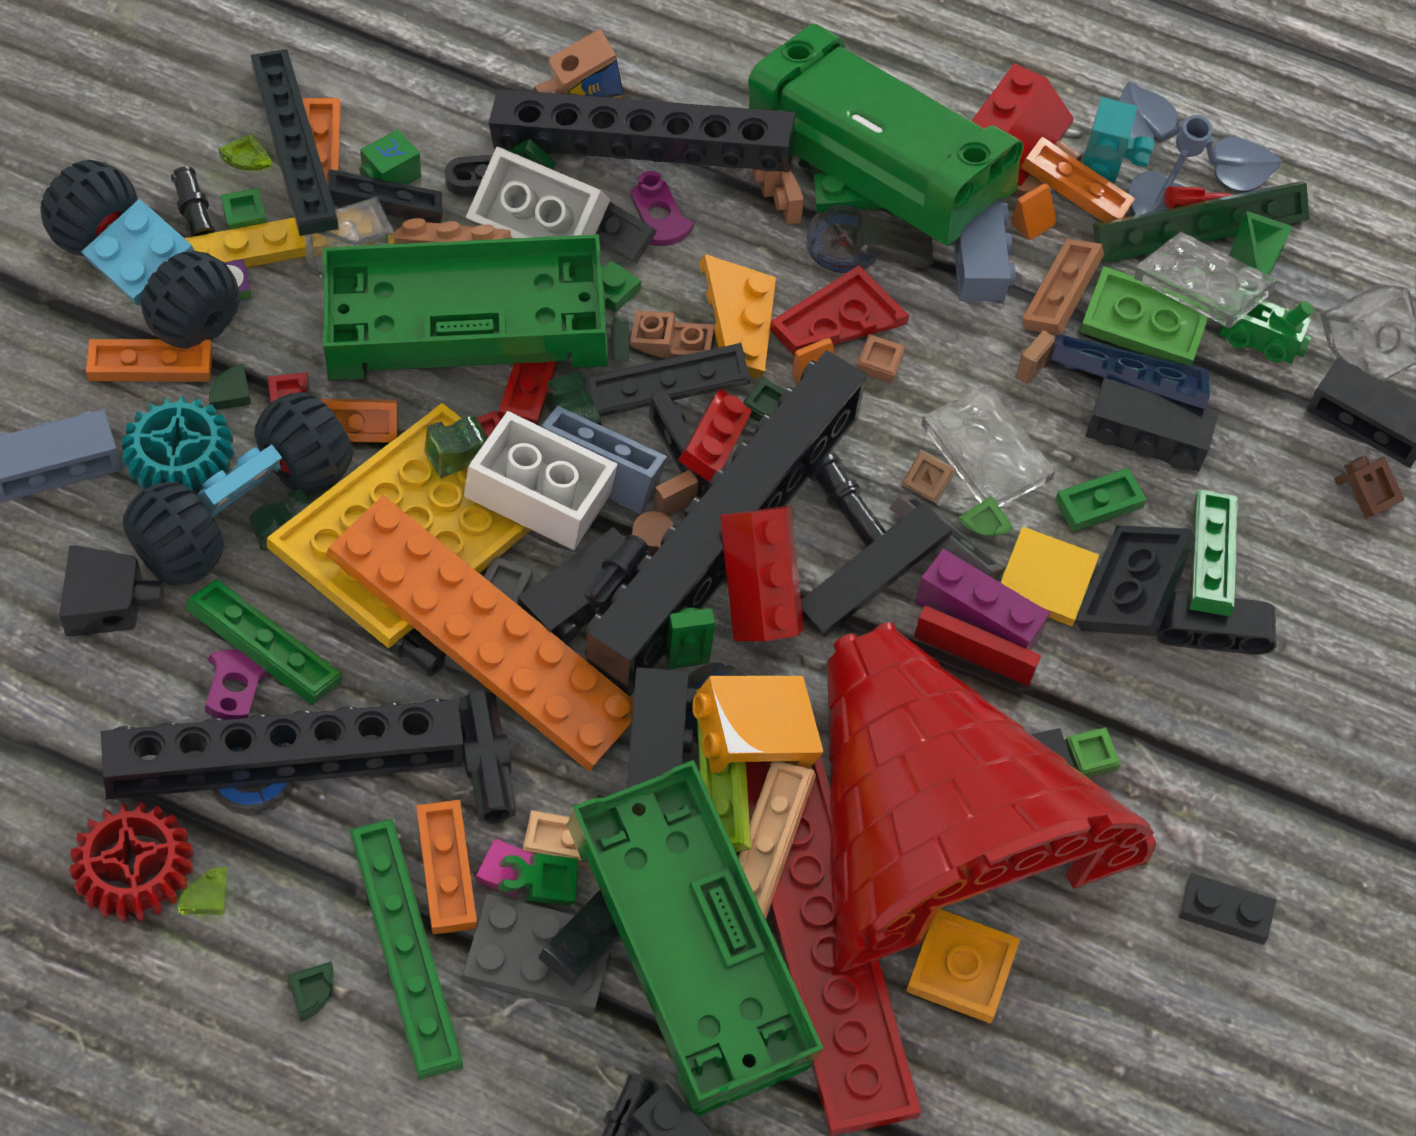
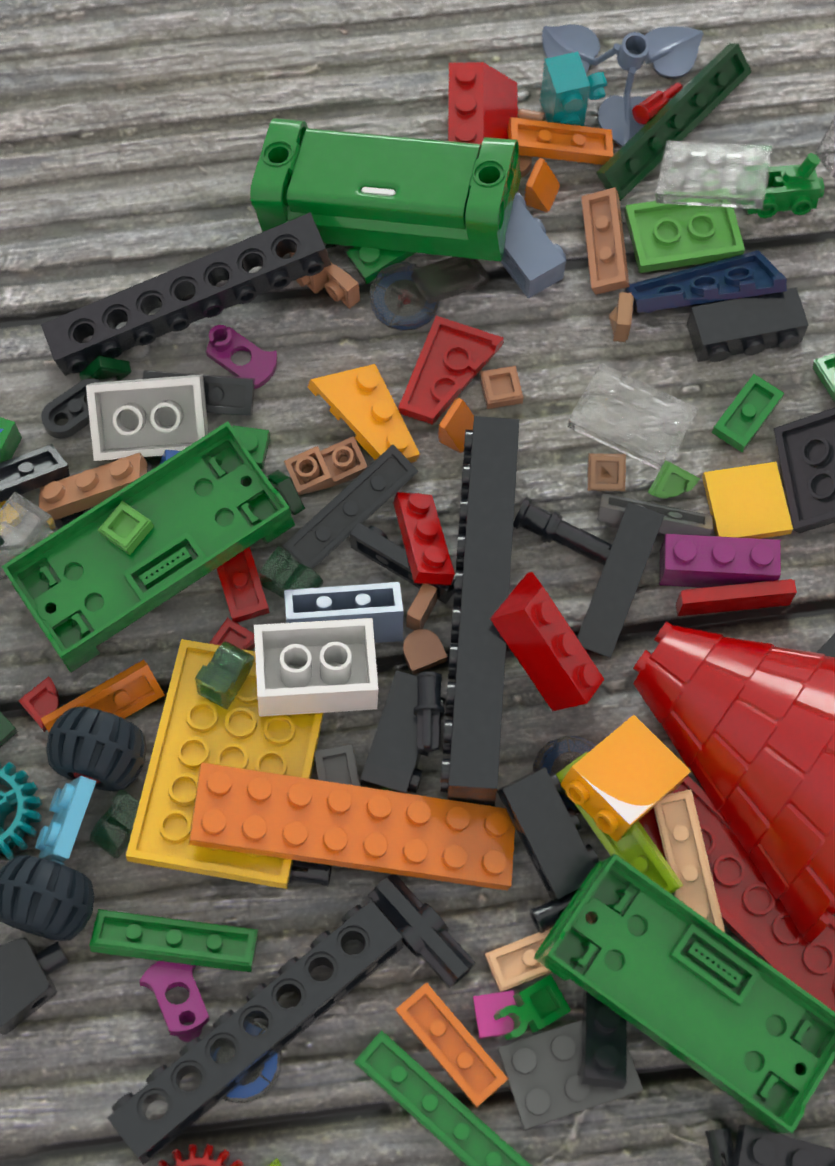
camera: 25 degrees left, 10 degrees up
nougat torso [534,29,624,99] -> none
green plate [665,608,715,669] -> none
dark green tile [743,377,785,422] -> none
green slope [1228,211,1292,298] -> none
none -> bright green tile [98,501,154,555]

